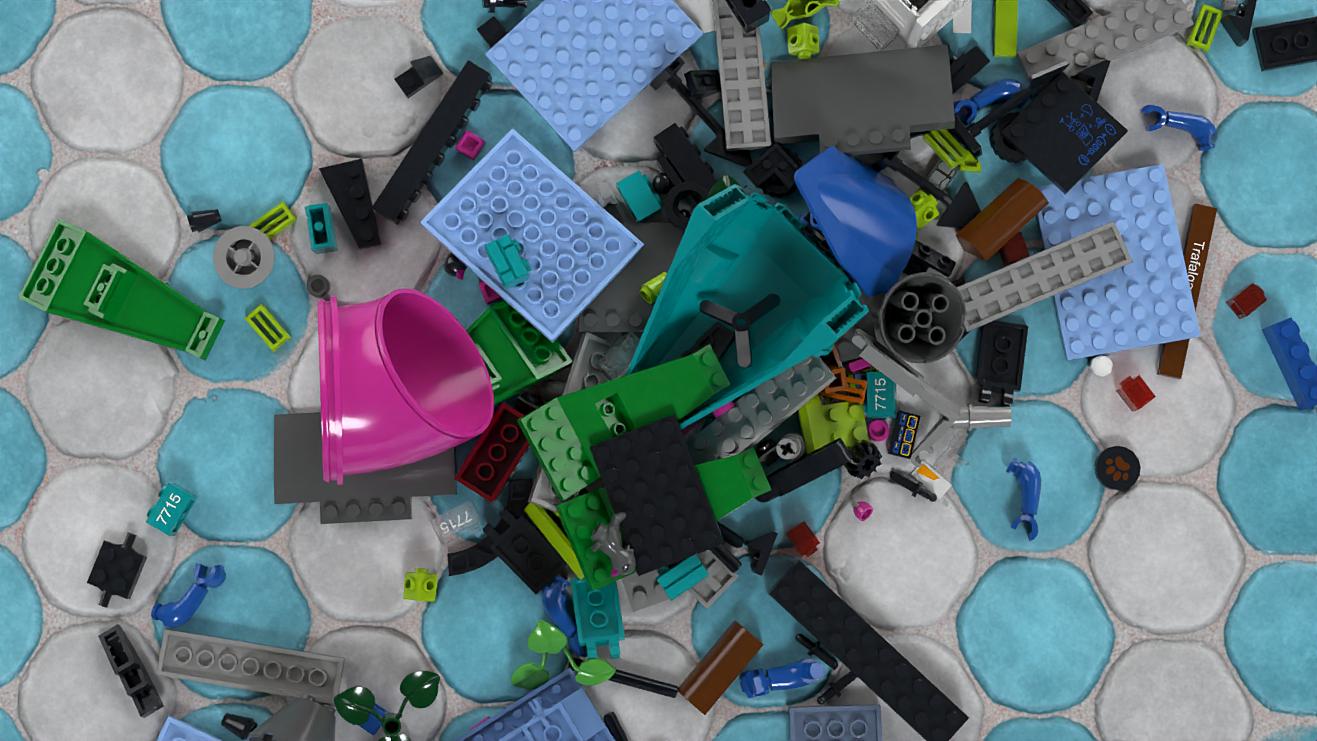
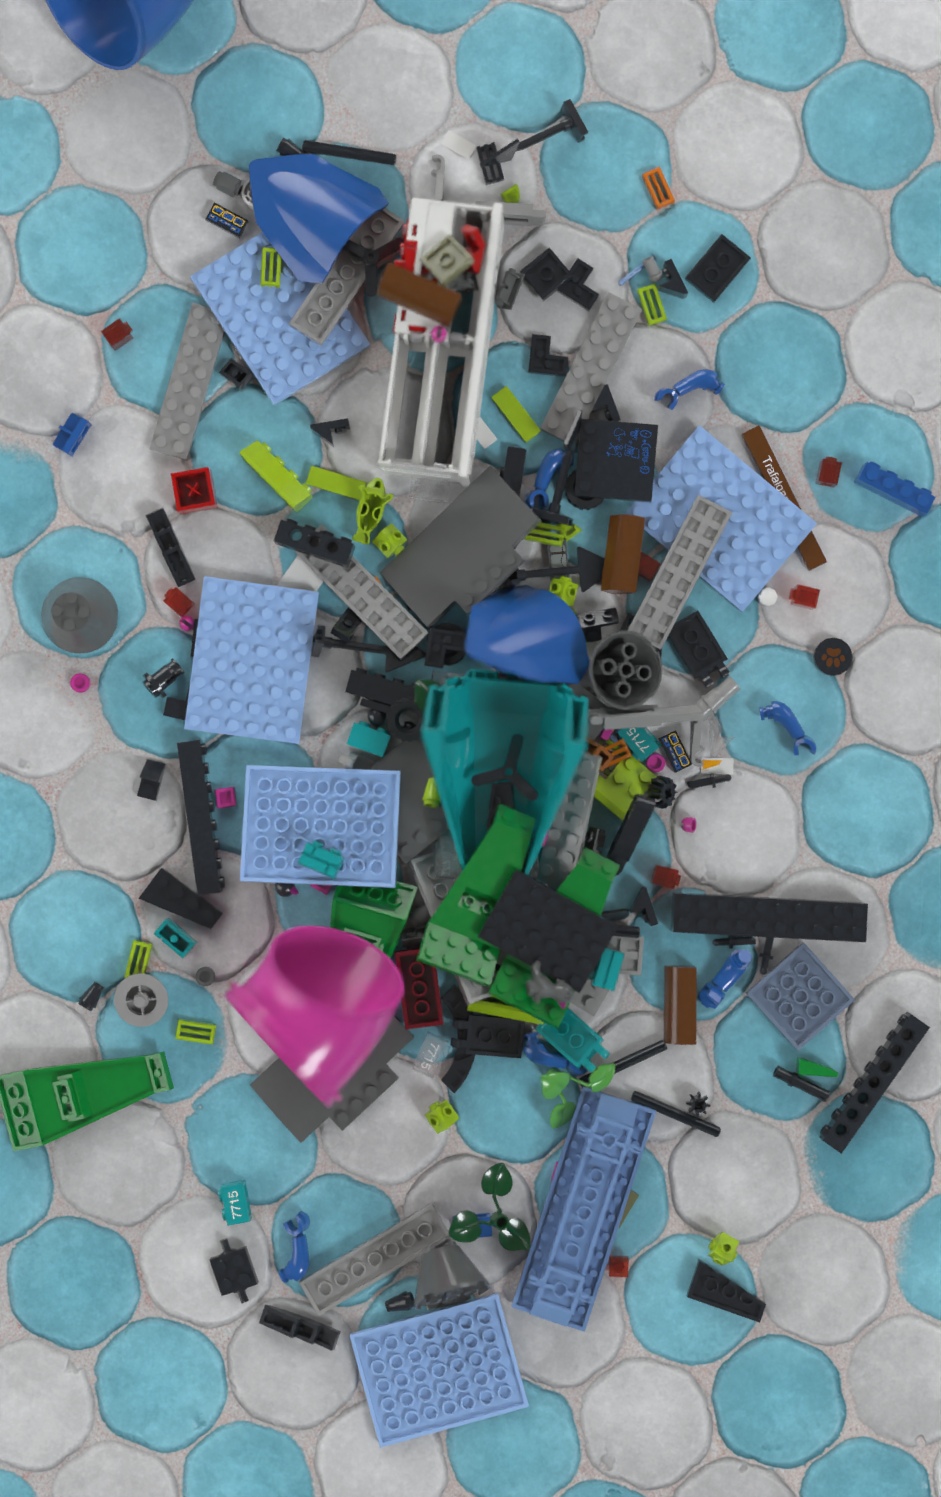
camera: 35 degrees left, 5 degrees up
light grey piece [776,433,806,460] -> none

